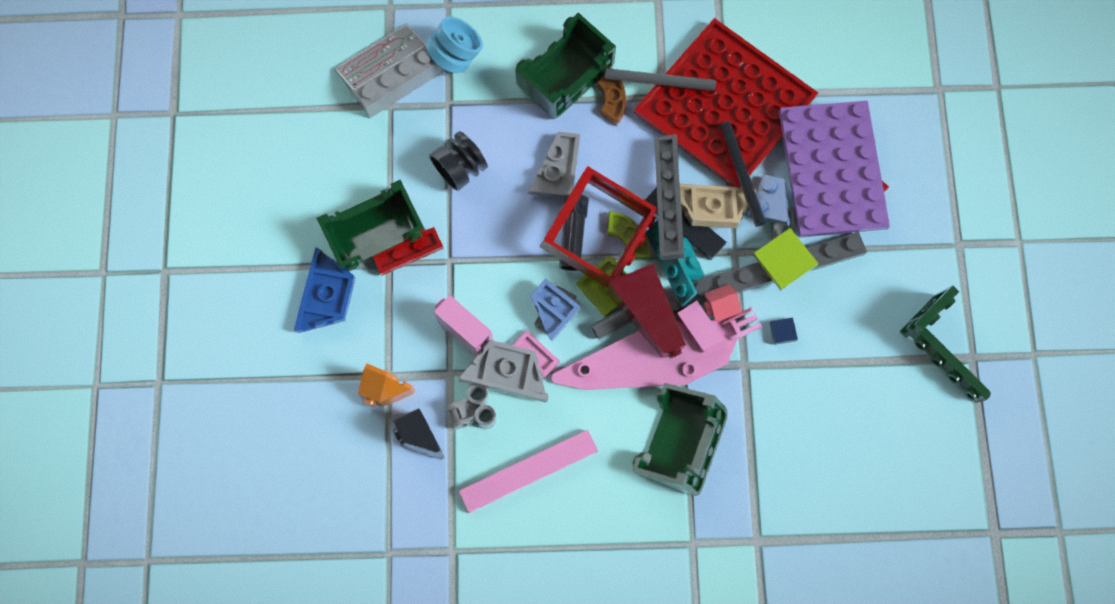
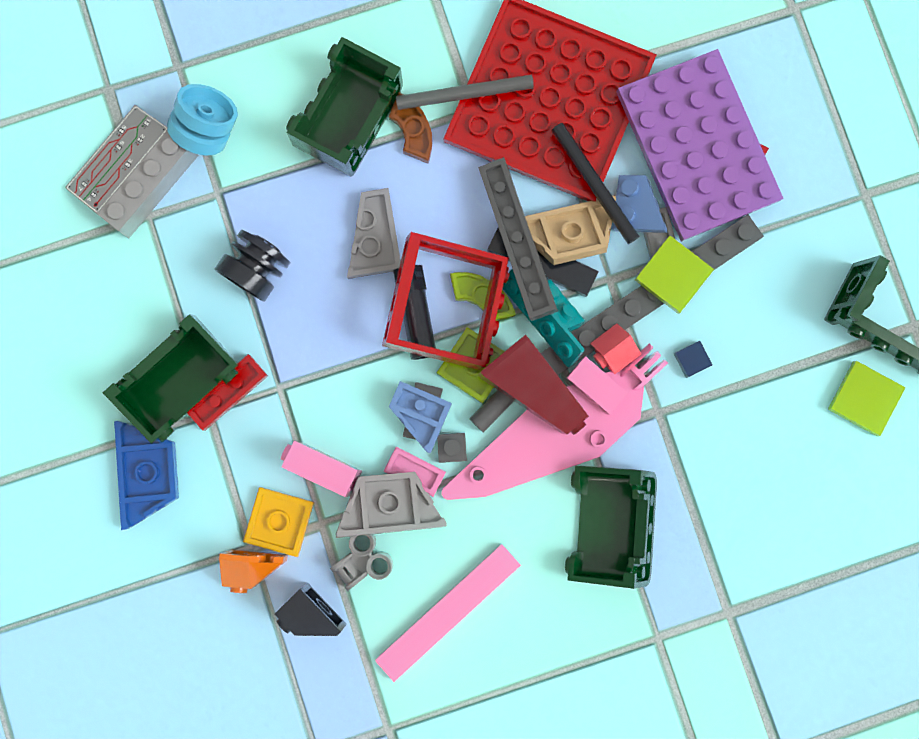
camera: 20 degrees left, 10 degrees up
none -> yellow tile [243,487,314,557]
none -> dark grey plate [437,433,467,463]
none -> lime tile [828,360,906,437]

